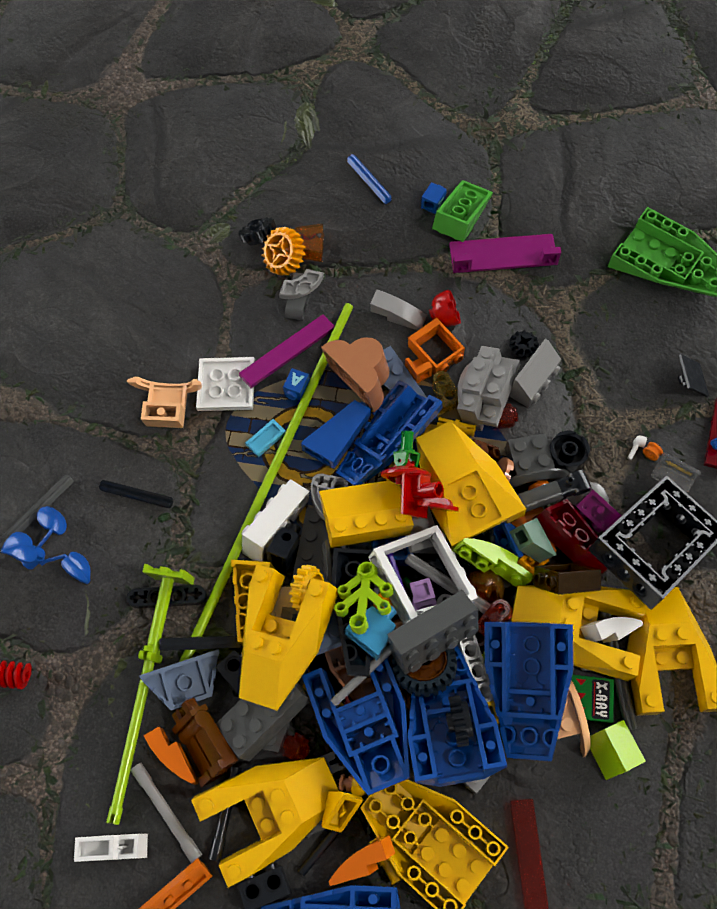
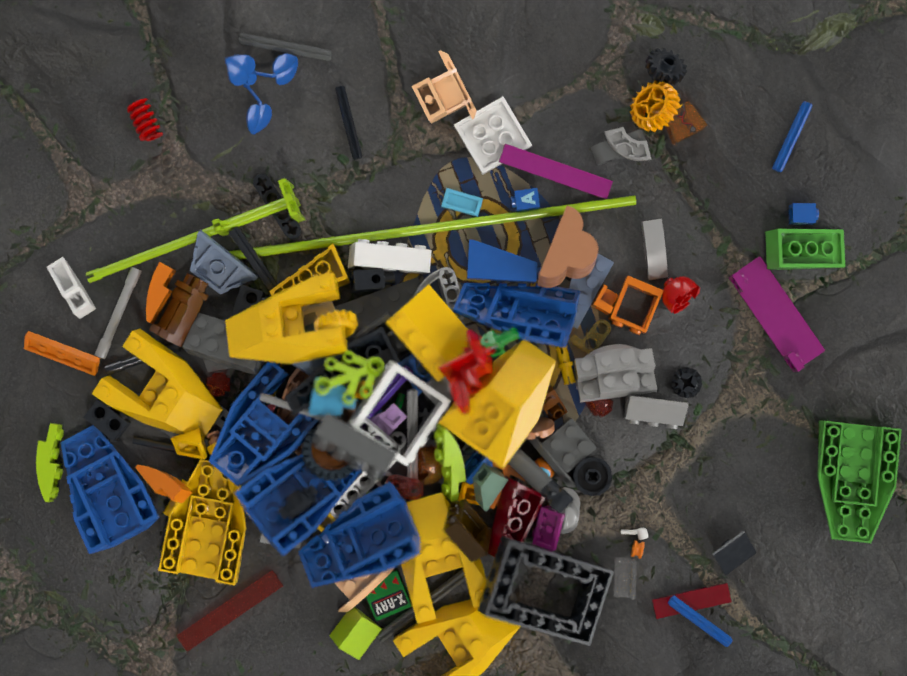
camera: 60 degrees right, 20 degrees up
white slope [580,617,644,643] -> none

